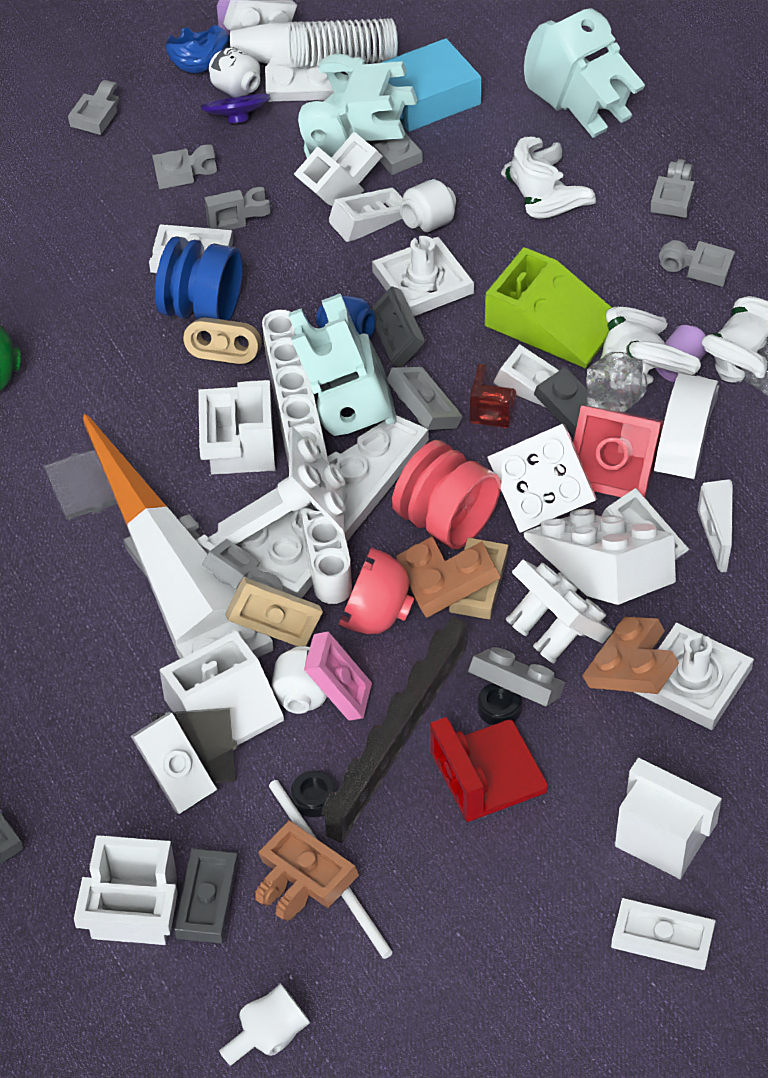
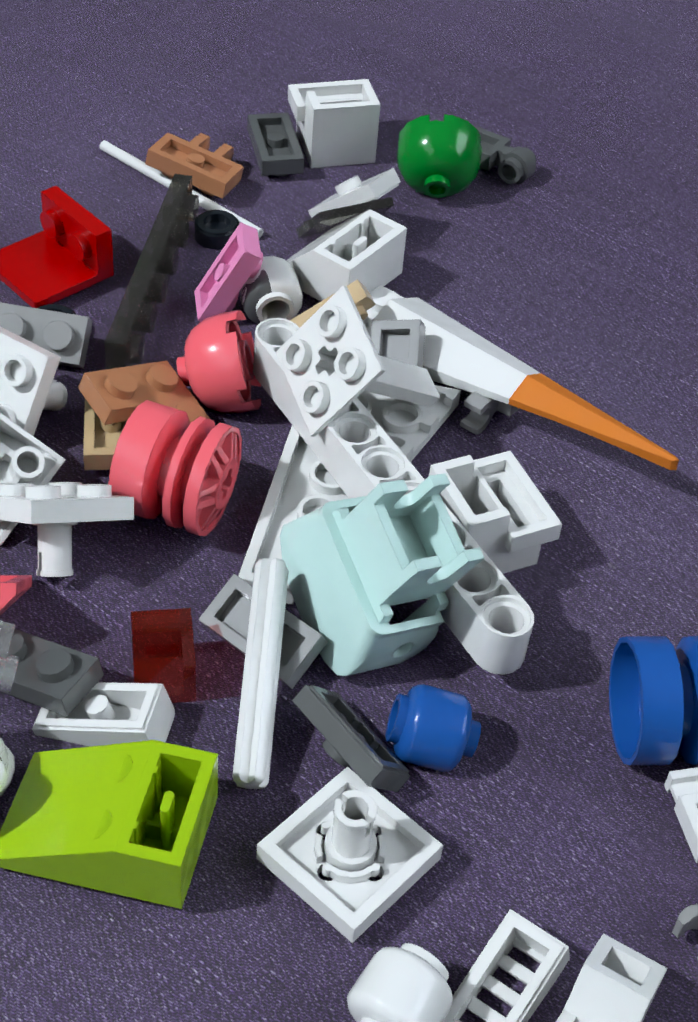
camera: 155 degrees right, 5 degrees down
clear piece [44,450,118,520] -> none
tan plate [183,317,262,364] -> none
white piece [219,983,311,1066] -> none
none -> white axle [232,558,289,789]
none -> green cylinder [397,114,482,198]

